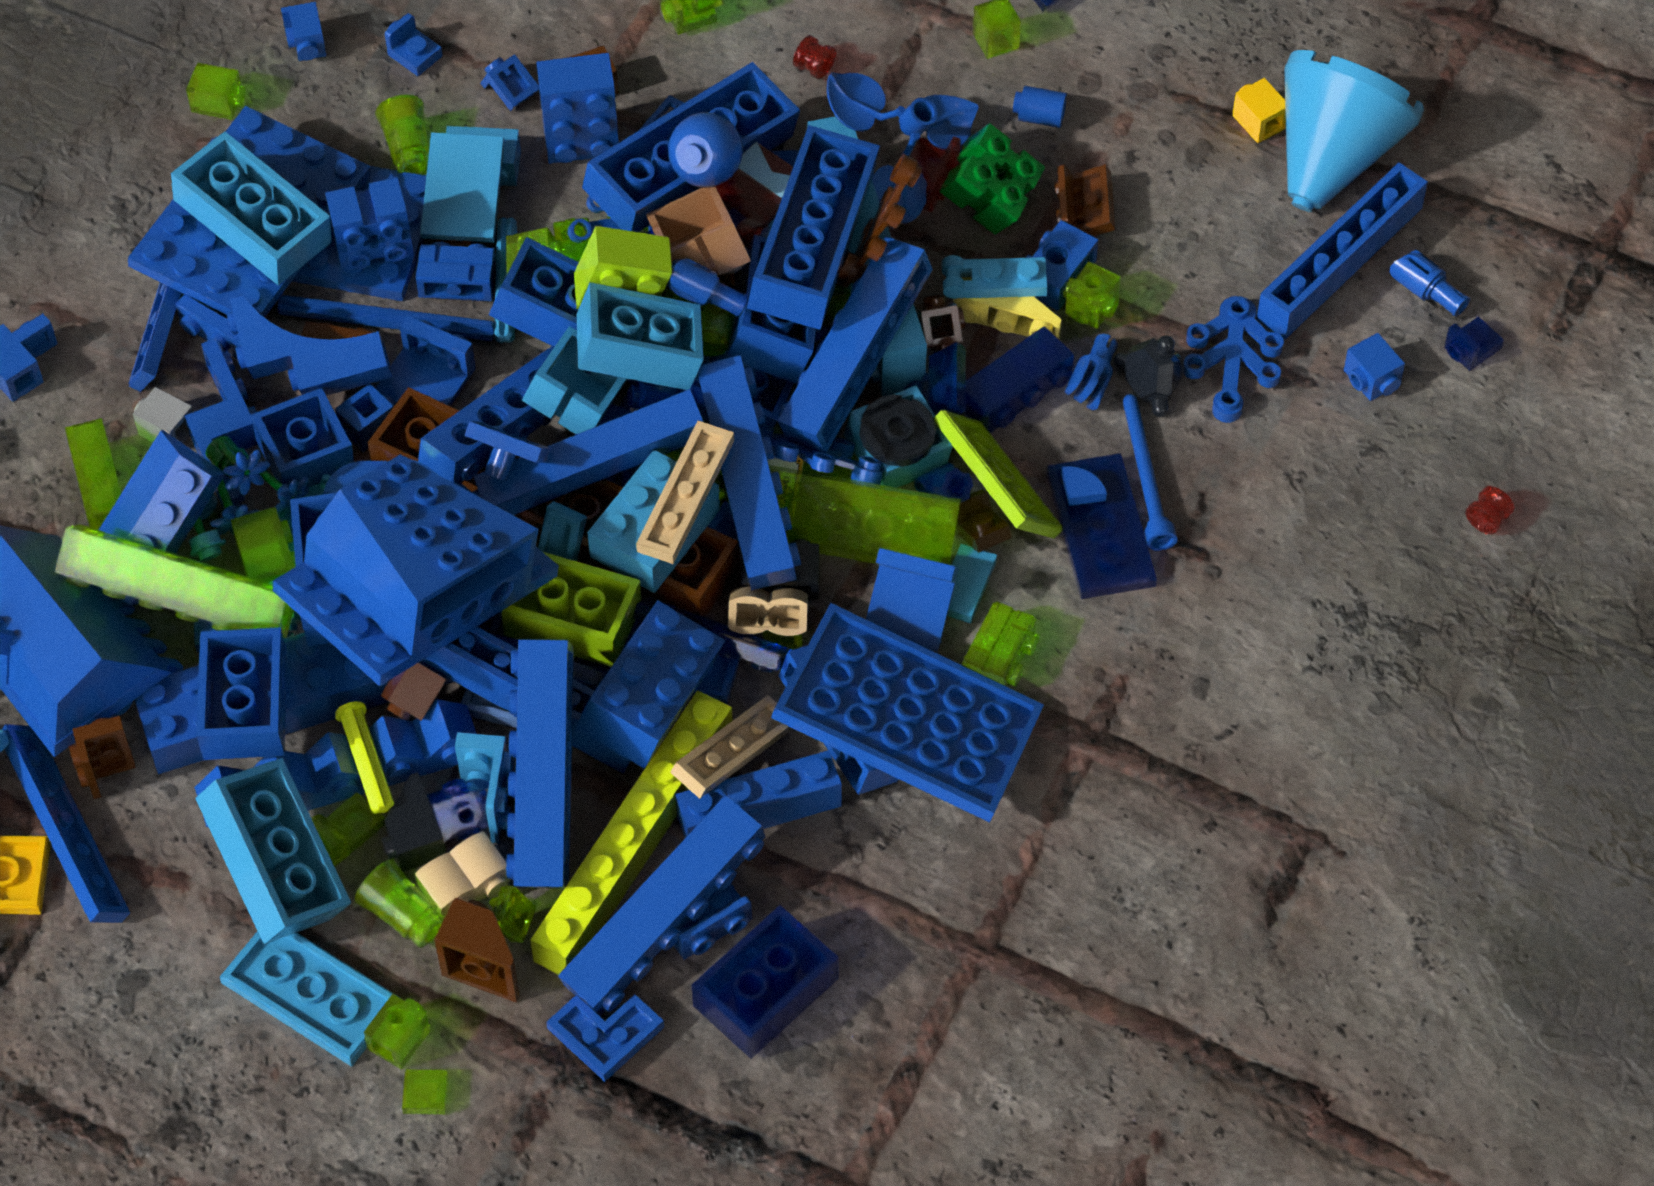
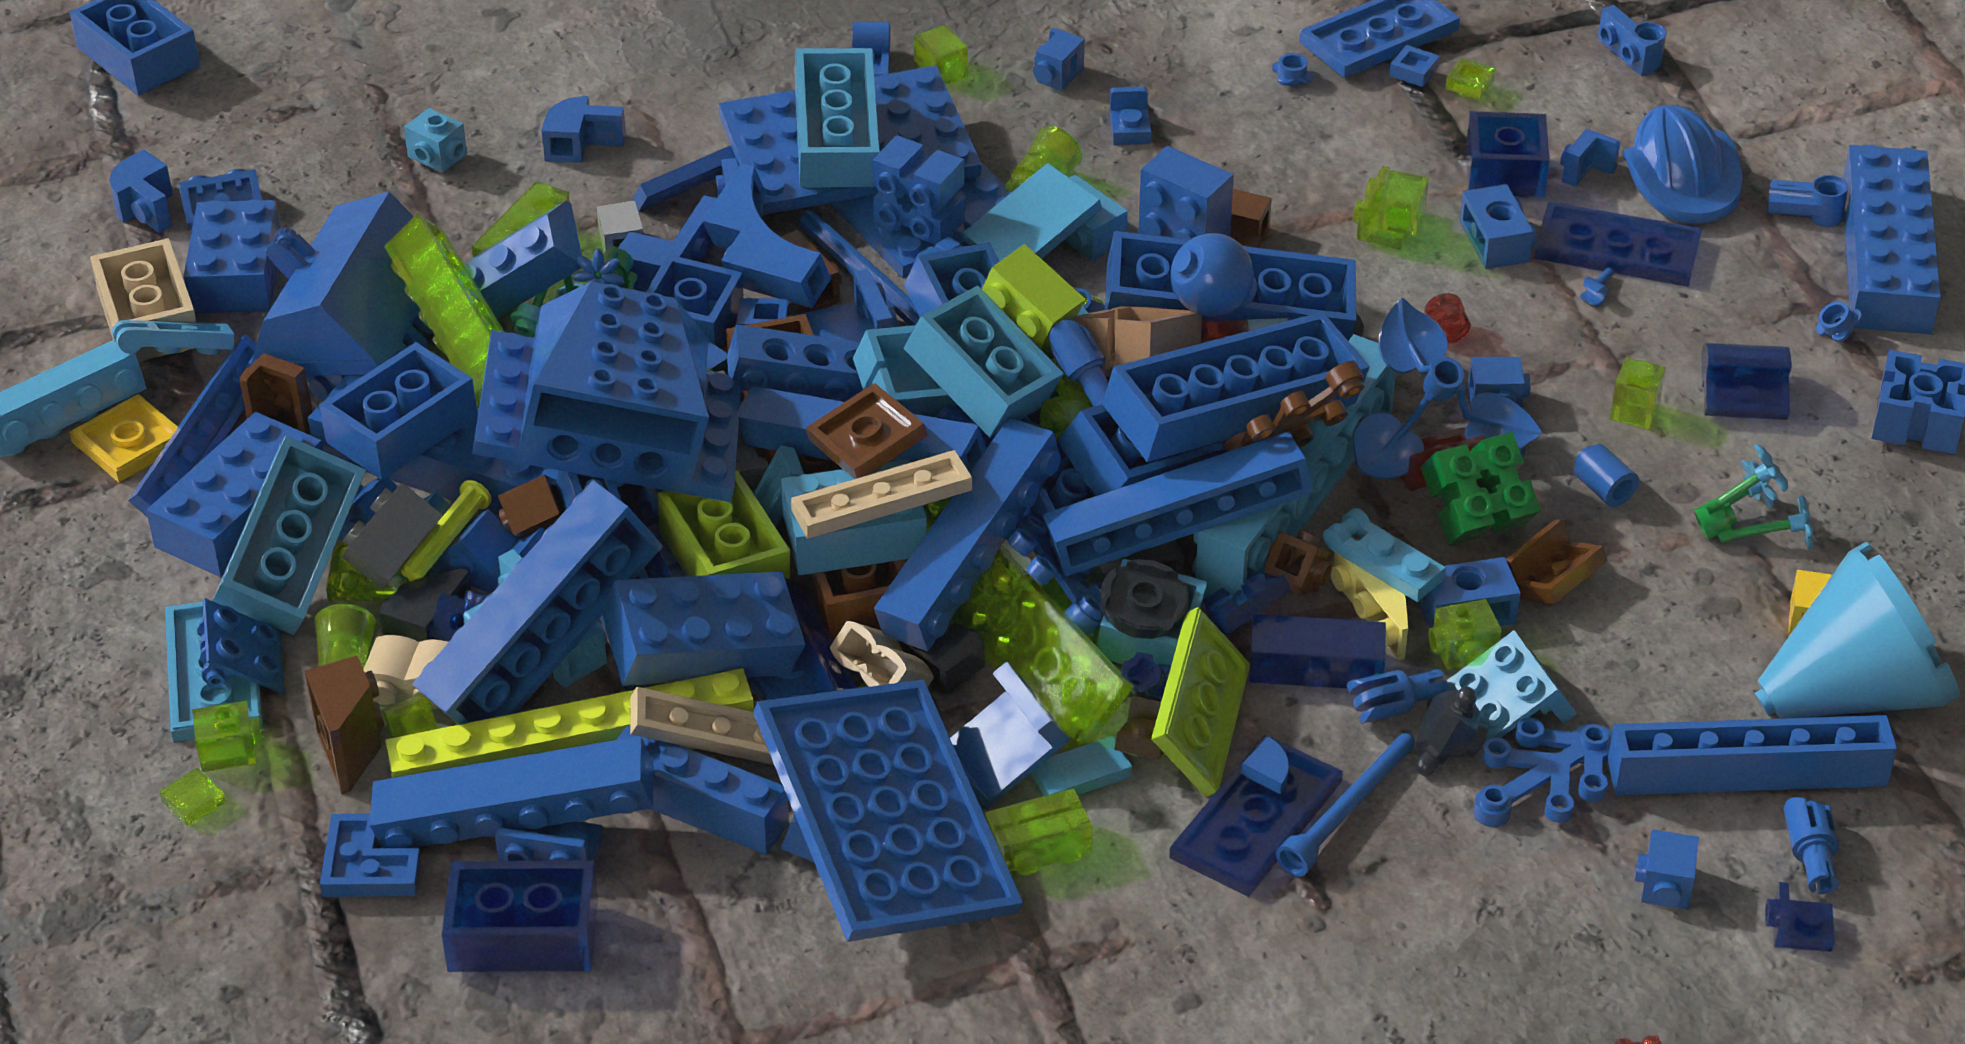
camera: 45 degrees right, 15 degrees down
blue tile [464,421,551,481] -> none
none -> blue brick [146,412,323,577]
none -> blue hinge [199,598,285,694]
none -> dark grey brick [341,482,443,589]
none -> reddish brown plate [806,383,928,479]
none -> blue plate [852,22,891,76]
none -> dark azure bracket [1447,630,1577,743]
none -> blue brick [1467,357,1531,408]
none -> plant [1693,444,1814,550]

